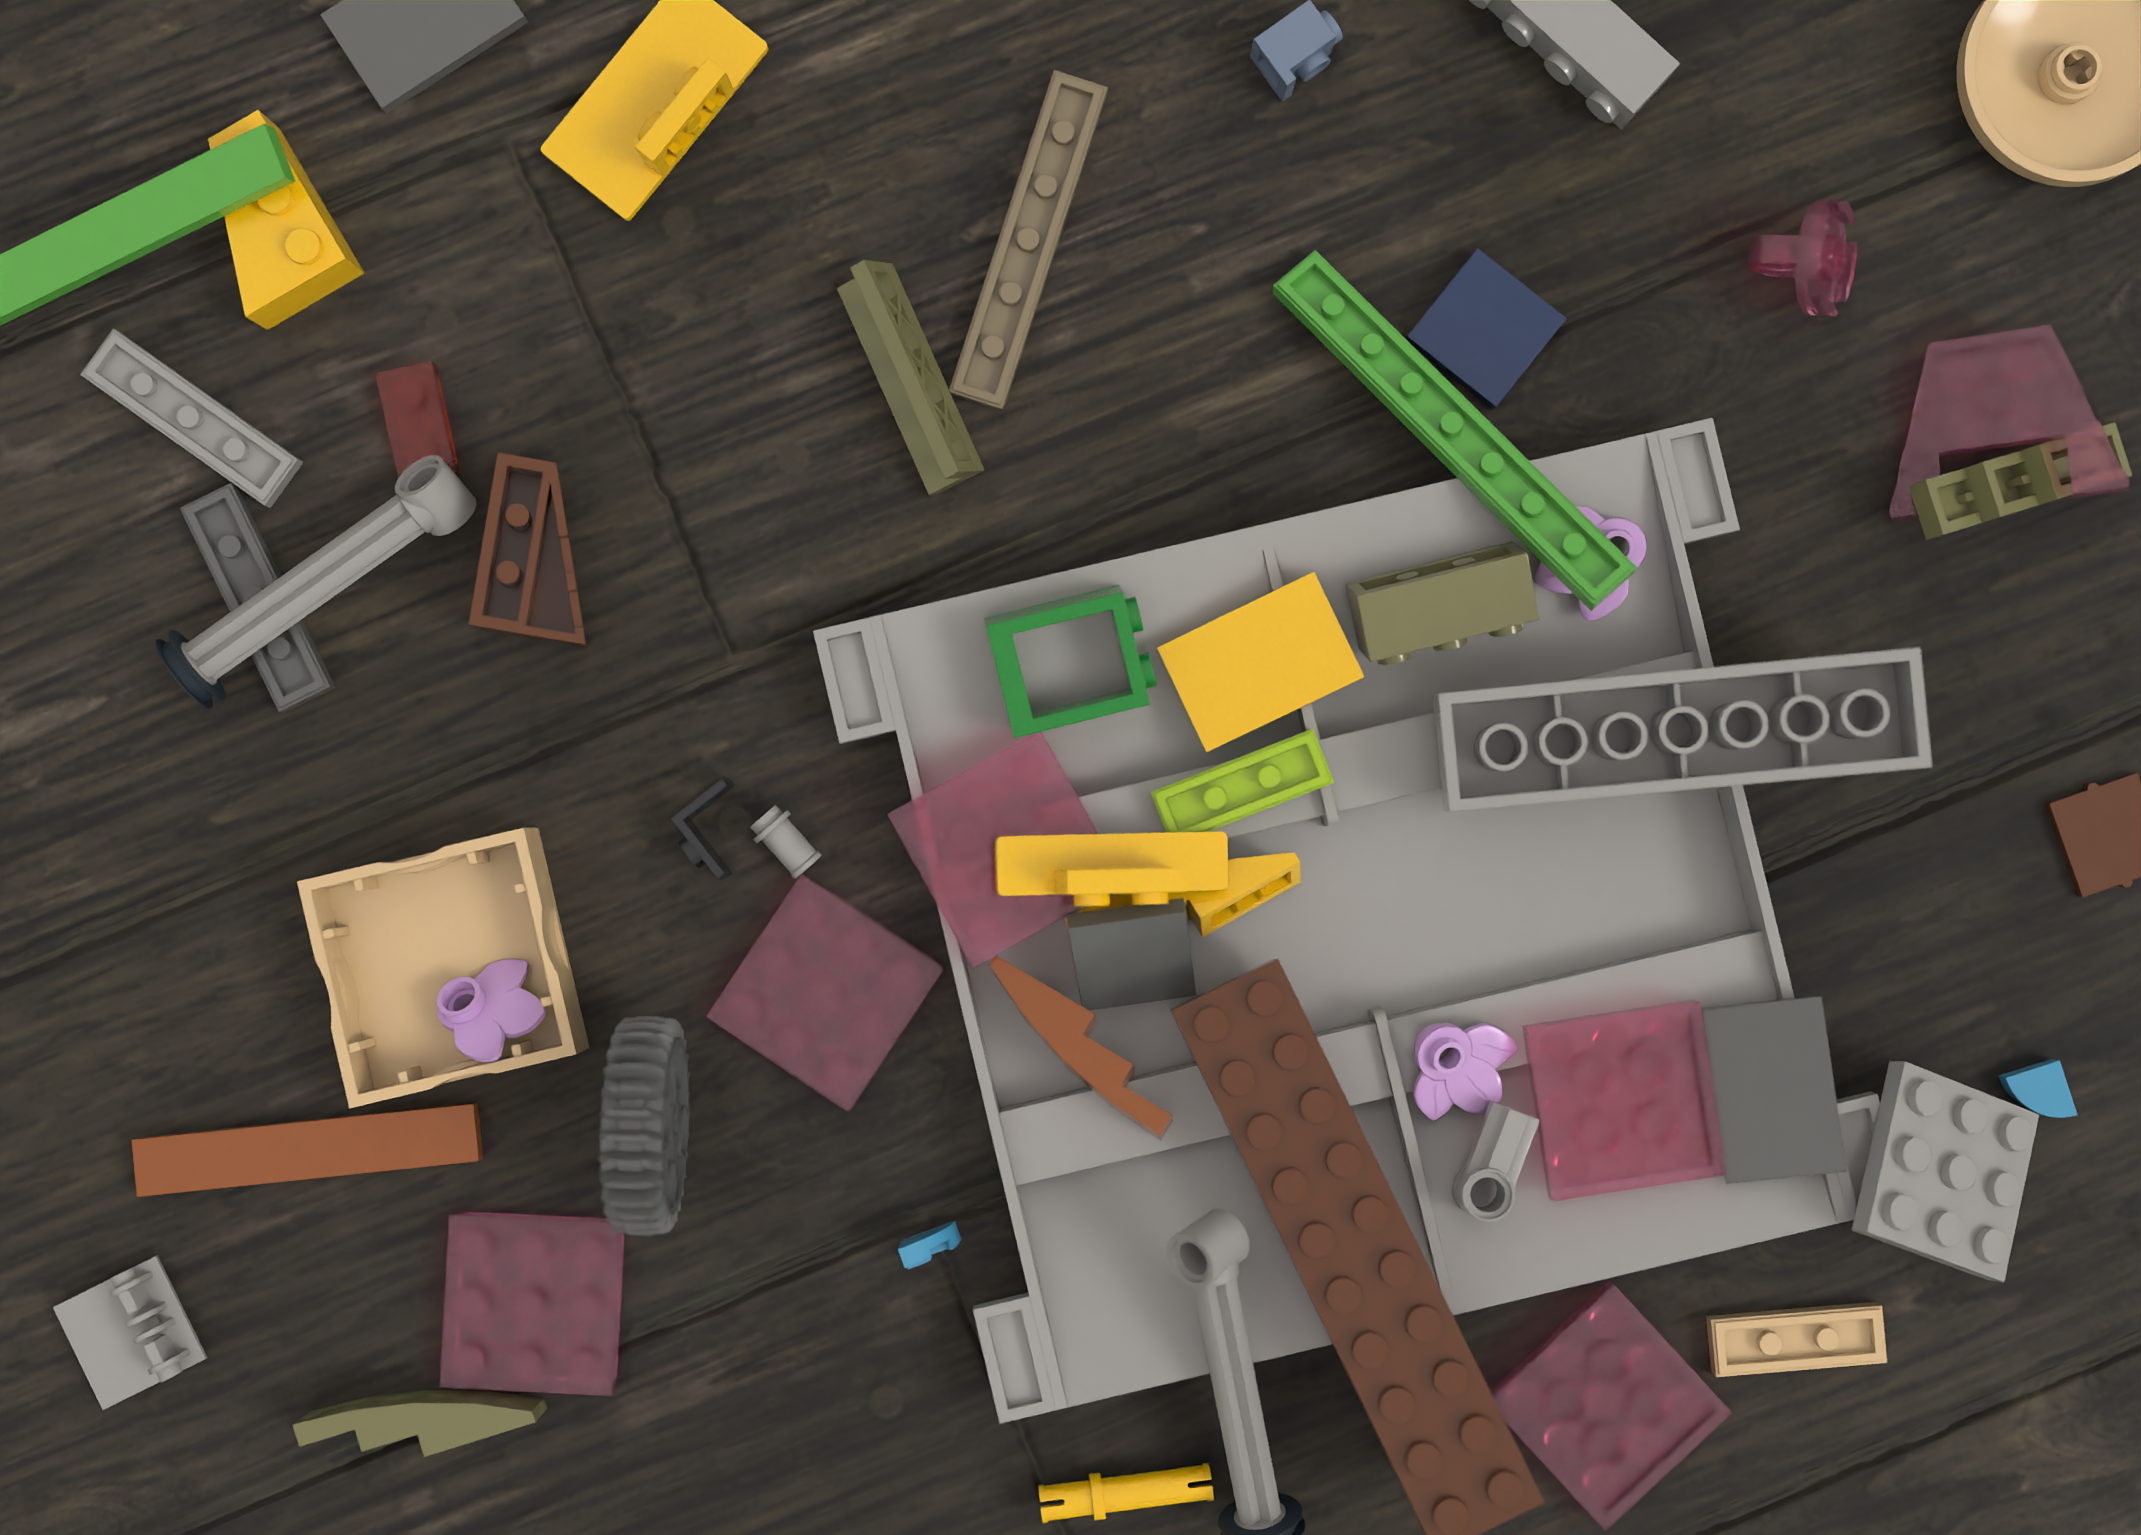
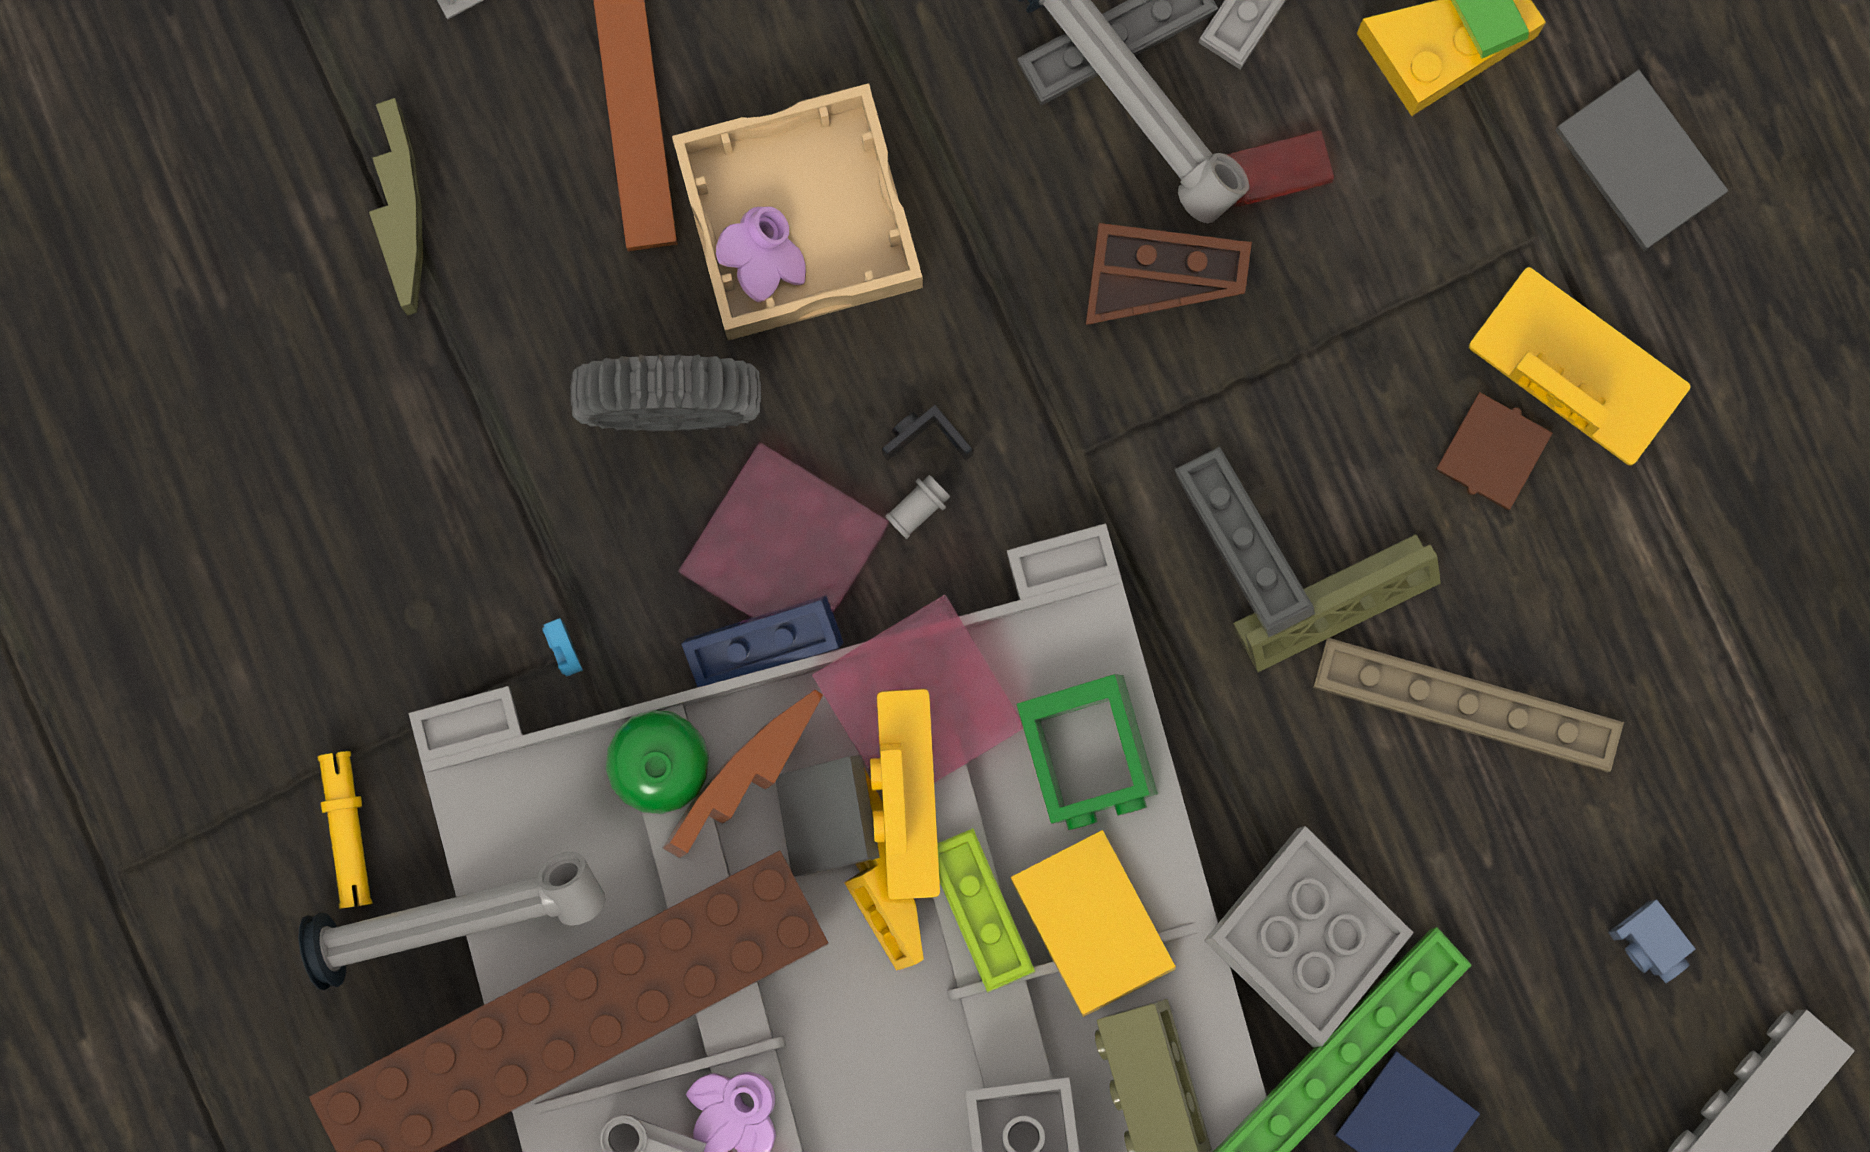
camera: 90 degrees right, 5 degrees down
clear pink plate [440,1211,624,1396] -> none
none -> green cylinder [605,710,709,814]
none -> dark blue plate [681,595,844,687]
none -> dark grey tile [1174,447,1315,637]
none -> light grey plate [1204,826,1414,1048]
none -> reddish brown piece [1436,392,1553,511]

